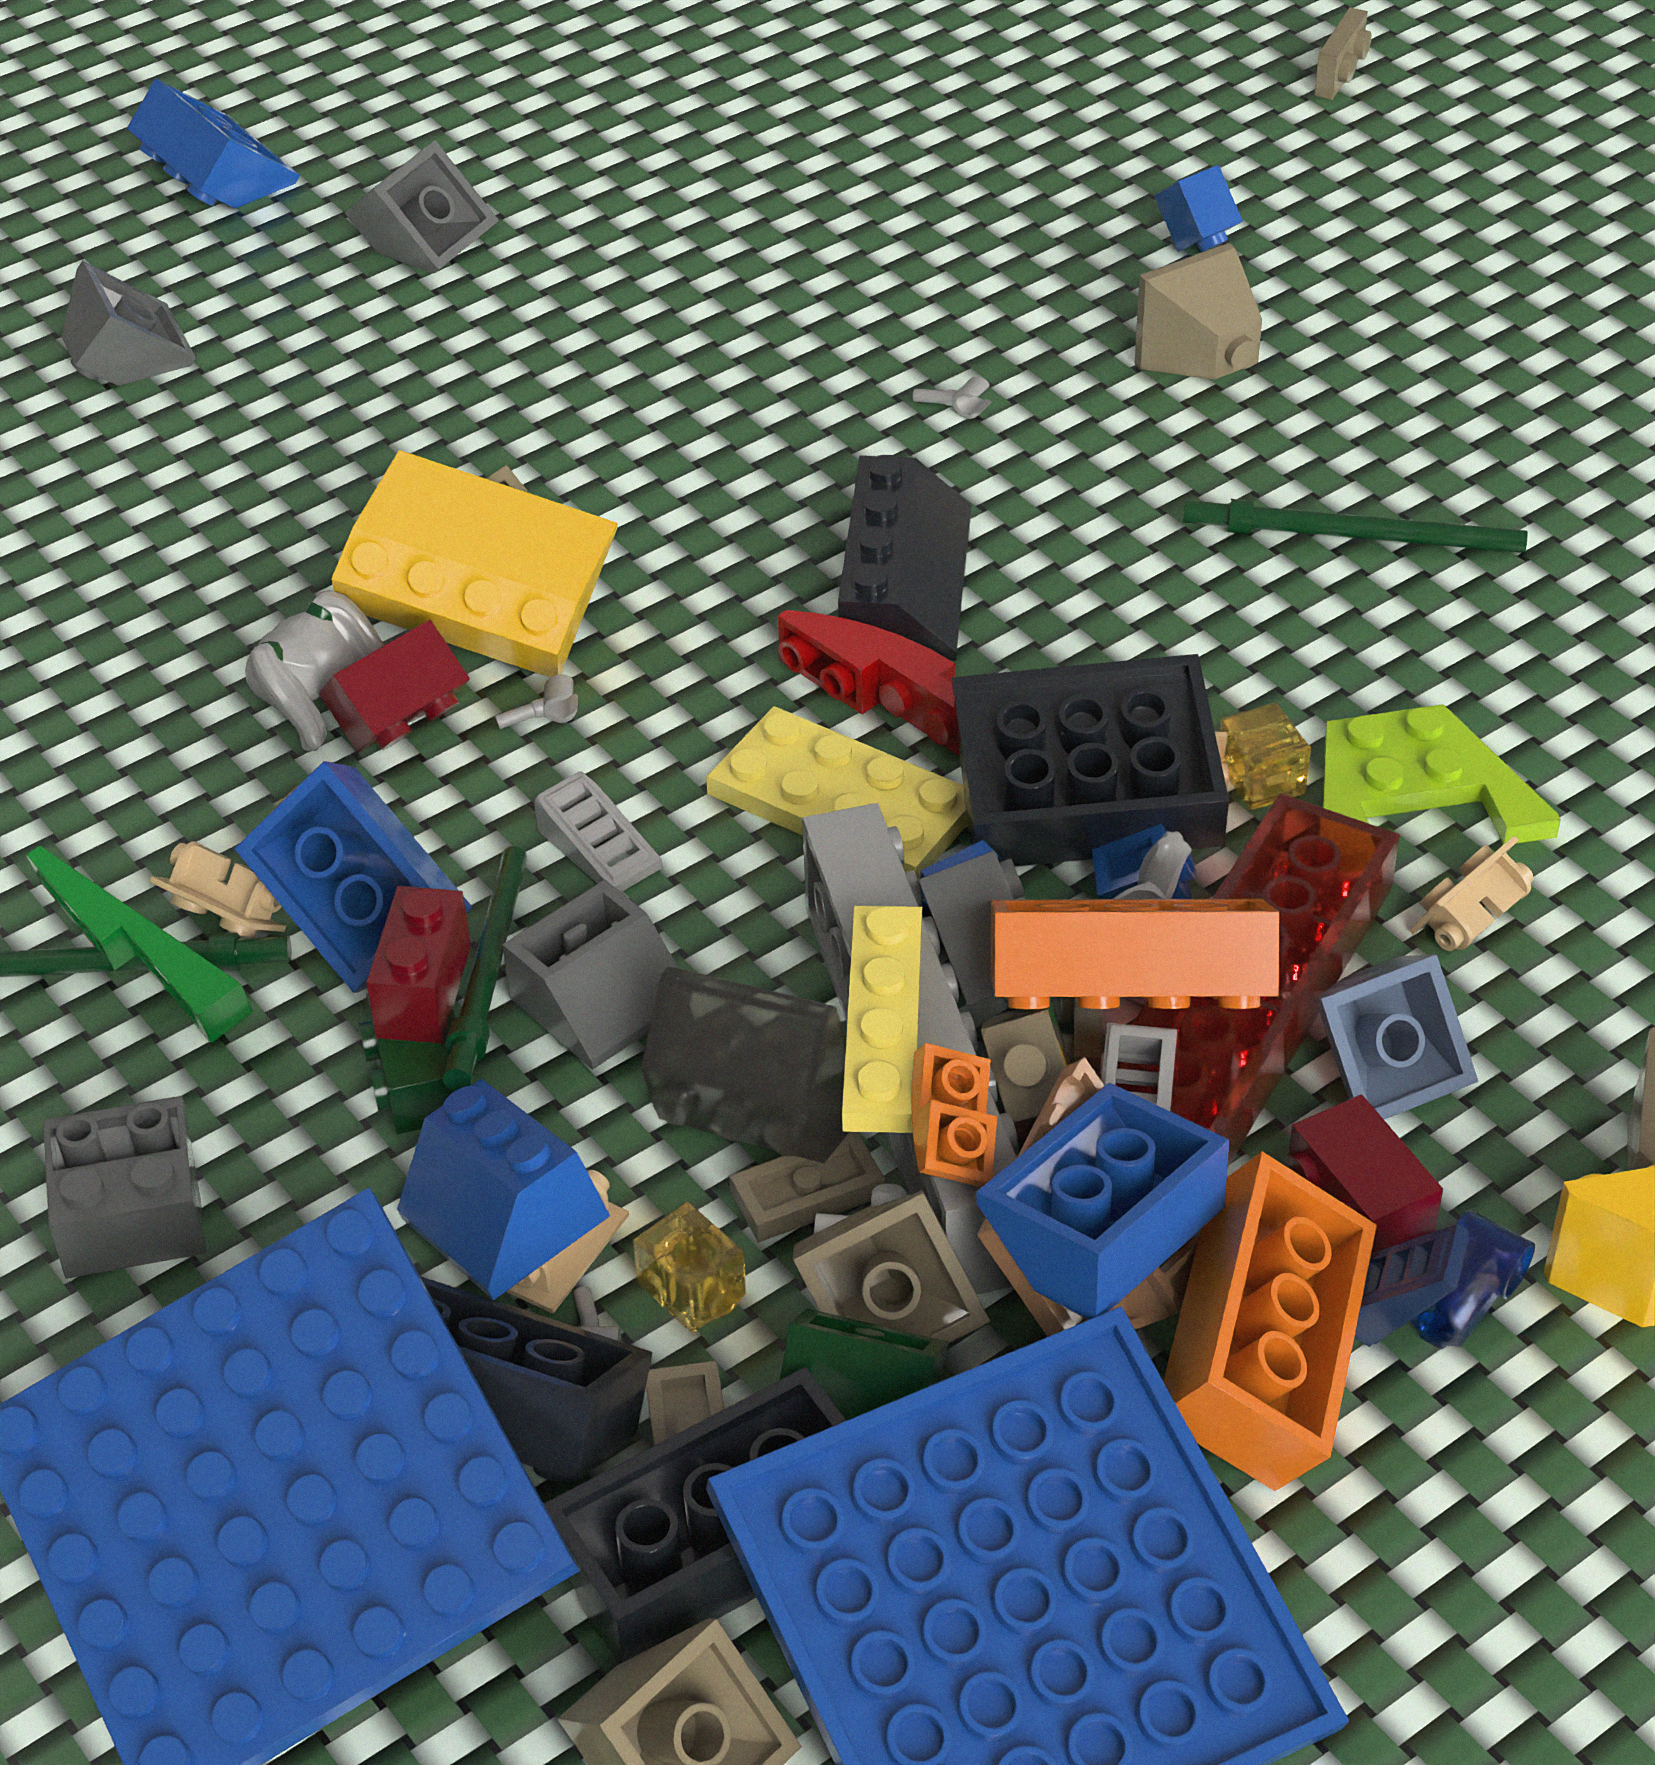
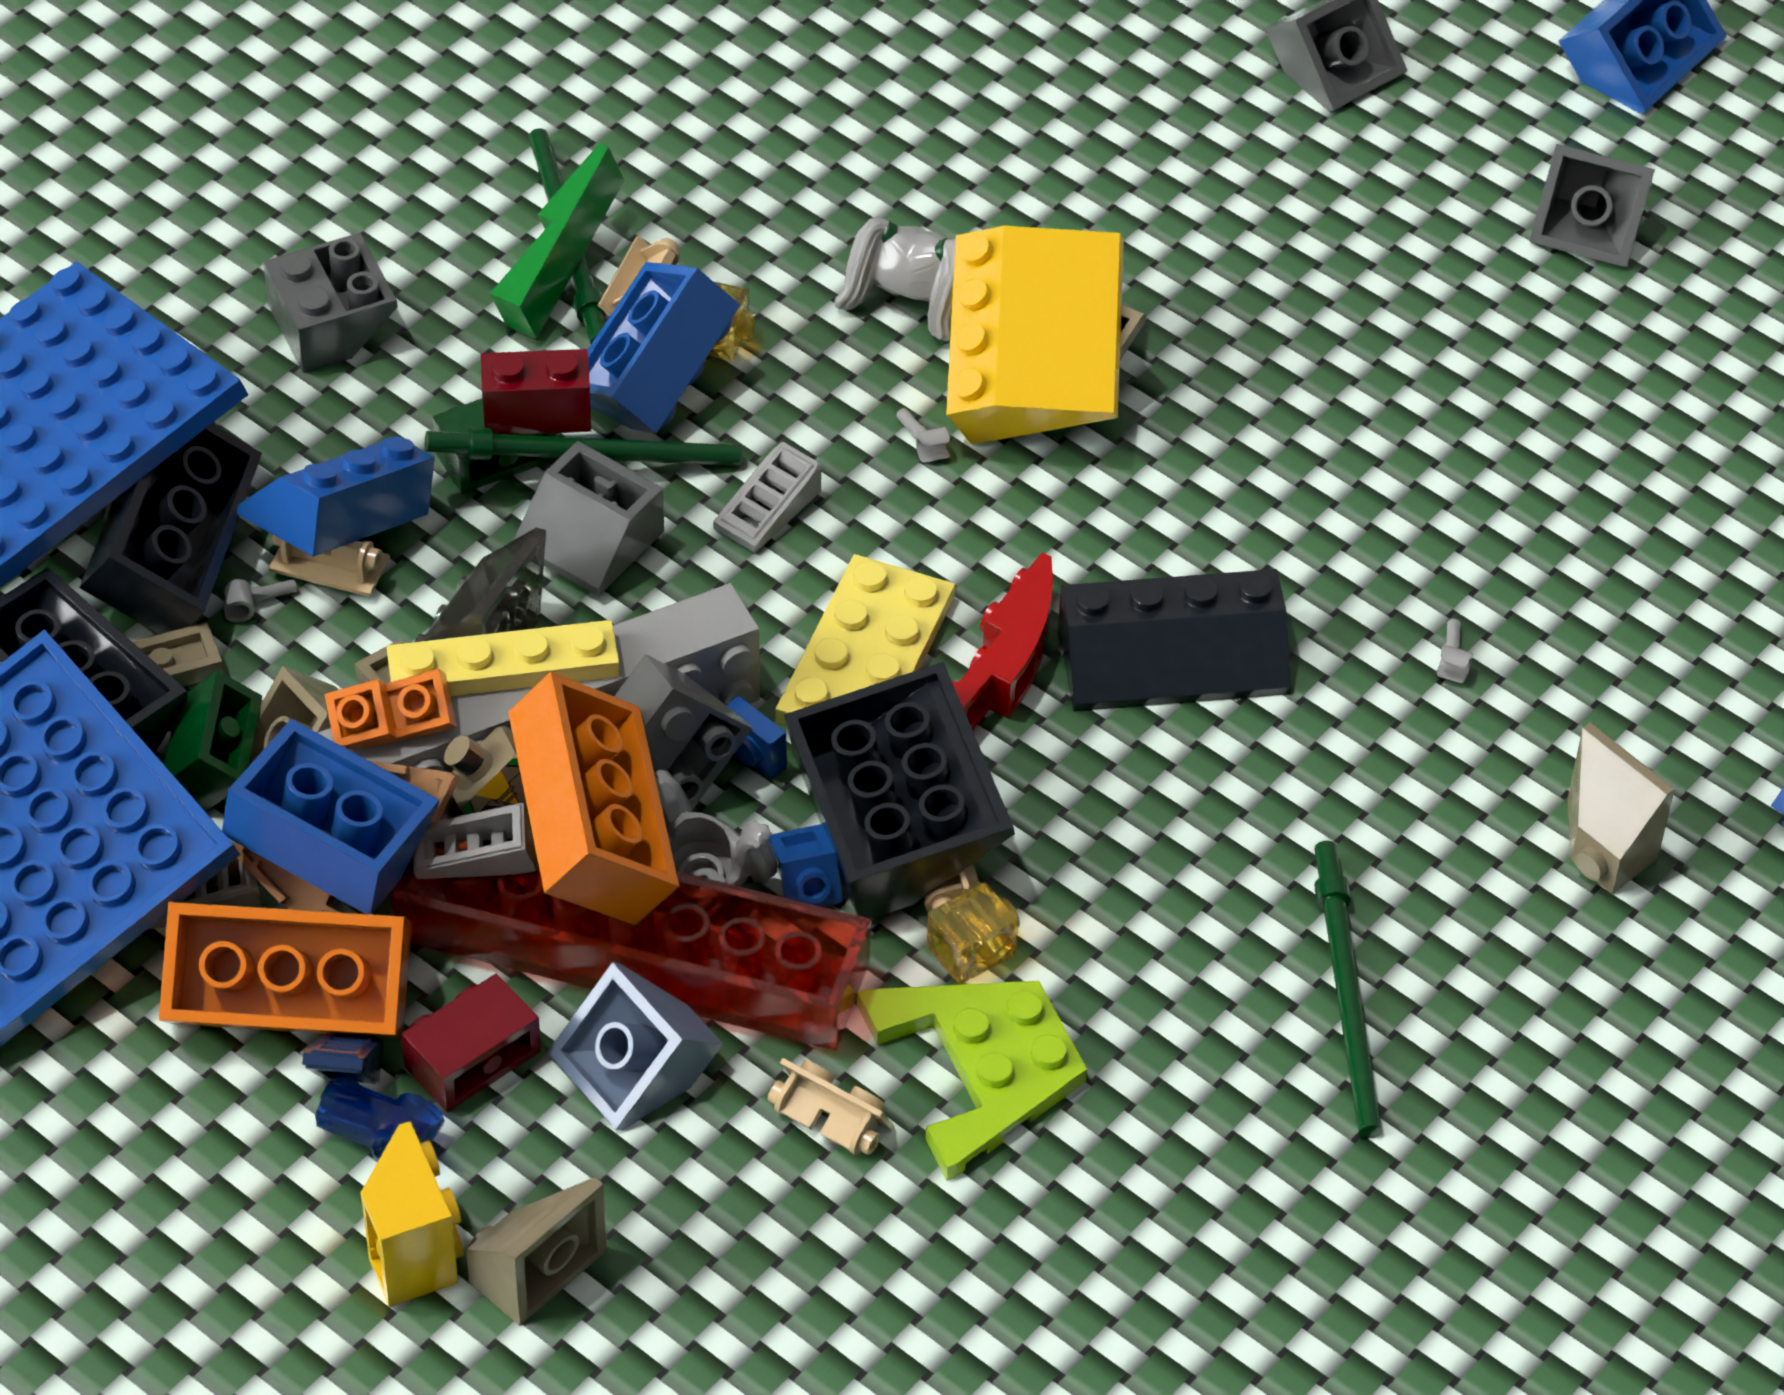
camera: 75 degrees right, 5 degrees up
dark red brick [318,619,470,753] -> none
clear yellow brick [633,1201,747,1334] -> none

